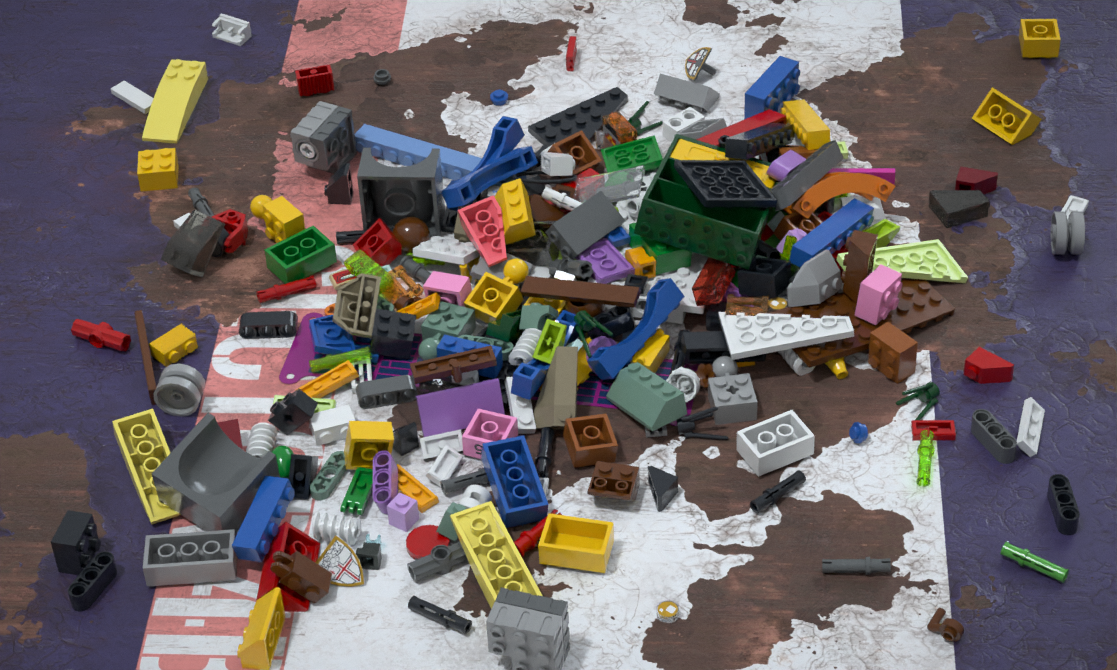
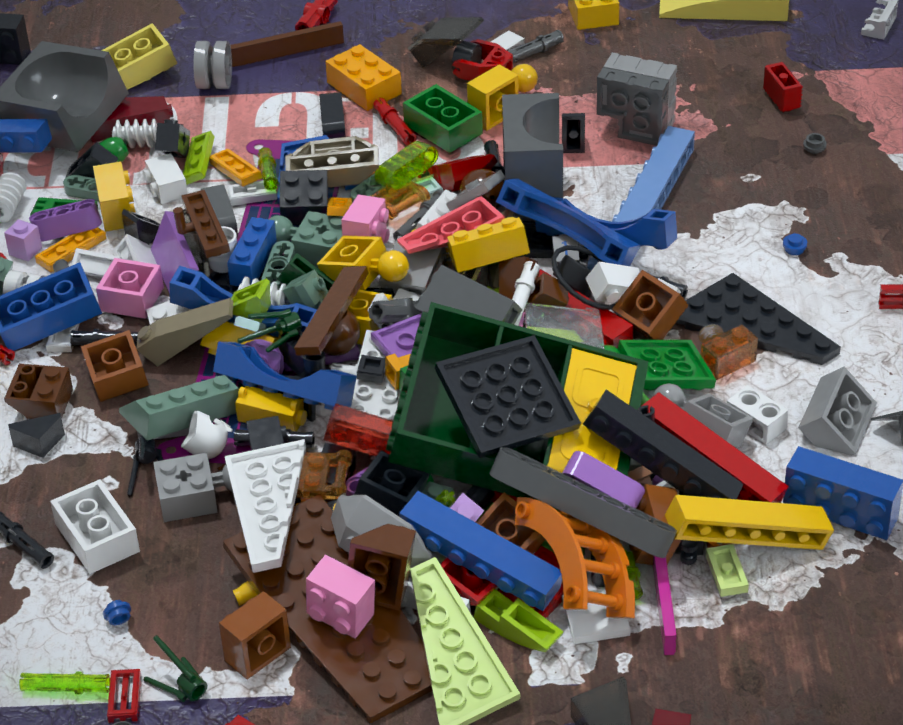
camera: 85 degrees right, 0 degrees up
yellow brick [149,323,198,367] -> none
dark green plant [623,101,663,136] -> none
none -> light orange brick [325,44,402,111]
none -> light grey plate [446,170,505,211]

